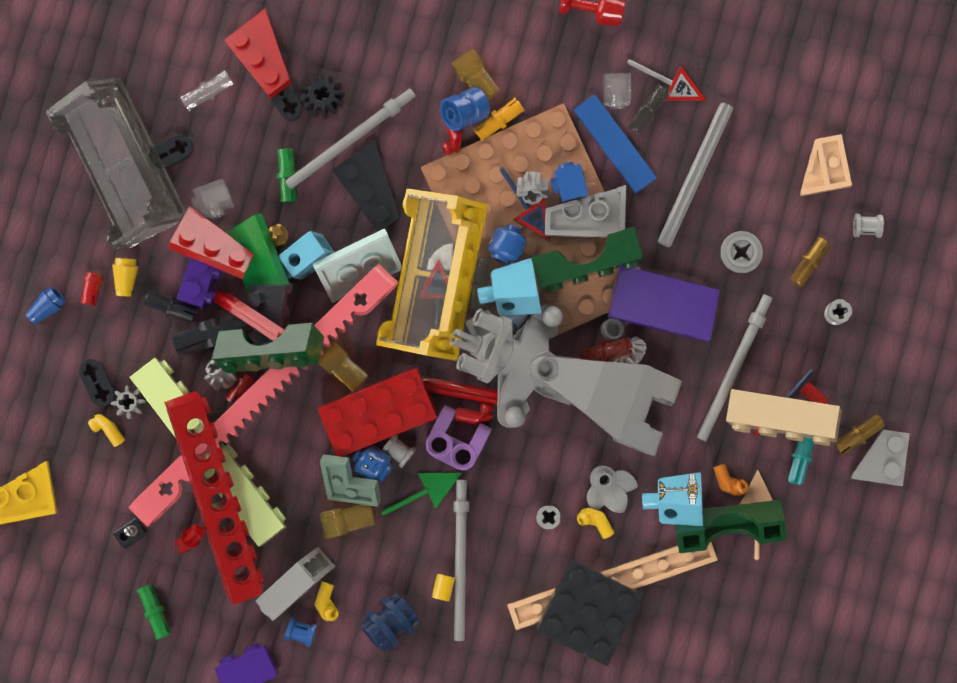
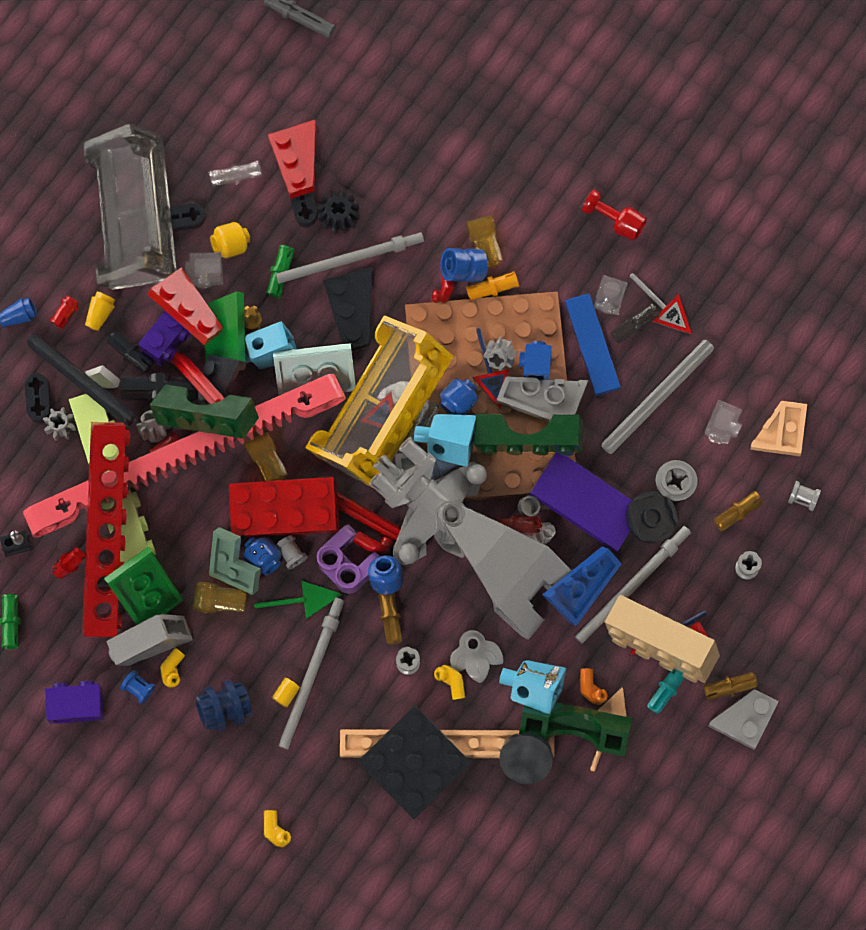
camera: 20 degrees right, 10 degrees down
yellow arm [88,414,125,447] -> none
none -> black axle [27,334,136,426]
none -> white tile [85,365,120,388]
none -> green tile [104,547,184,625]
none -> yellow head [210,222,250,258]
none -> blue head [368,555,404,595]
none -> pearl gold axle [378,593,402,645]
none -> black tile [500,732,553,784]
none -> blue wing [542,547,622,626]
none -> black tile [626,491,678,544]
none -> clear brick [704,400,742,444]

